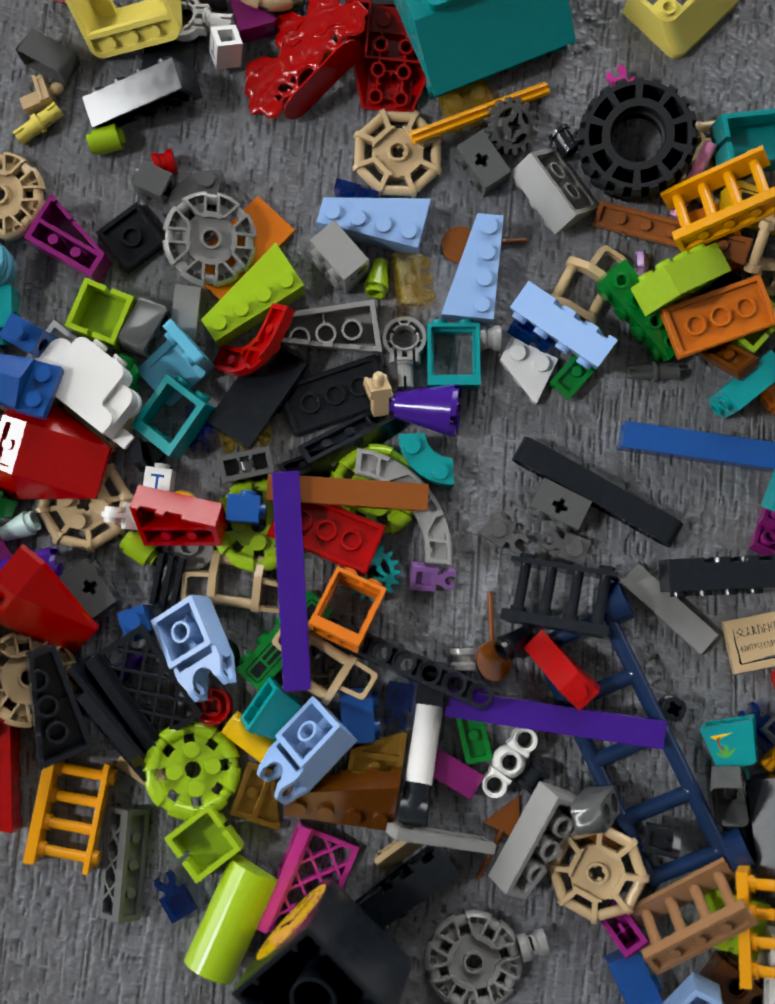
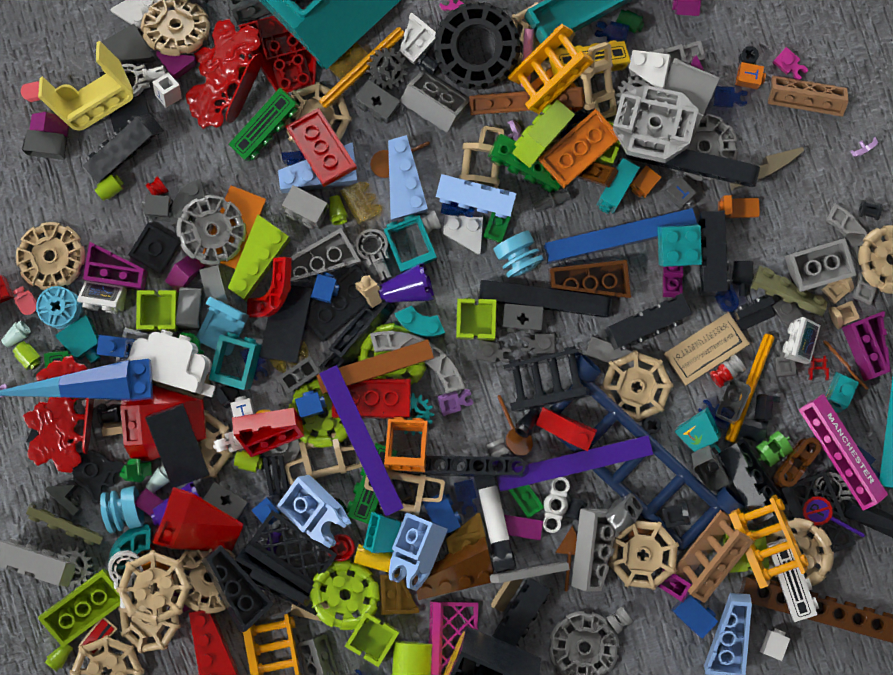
camera: 20 degrees left, 0 degrees up
light yellow pin [13,101,65,146] -> none
tan piece [19,74,64,115] -> none
none -> magenta slope [30,112,69,137]
none -> white slope [77,281,127,314]
none -> black tile [145,403,210,488]
none -> magenta slope [165,255,205,293]
none -> green brick [228,88,301,161]
none -> tile [286,108,357,187]
none -> blue brick [311,272,340,303]
none -> white wing [399,13,436,65]
none -> lime piece [456,298,496,341]
none -> medium azure wheel [493,230,544,278]
none -> reddish brown wedge [548,260,631,298]
none -> tan plate [600,350,673,423]

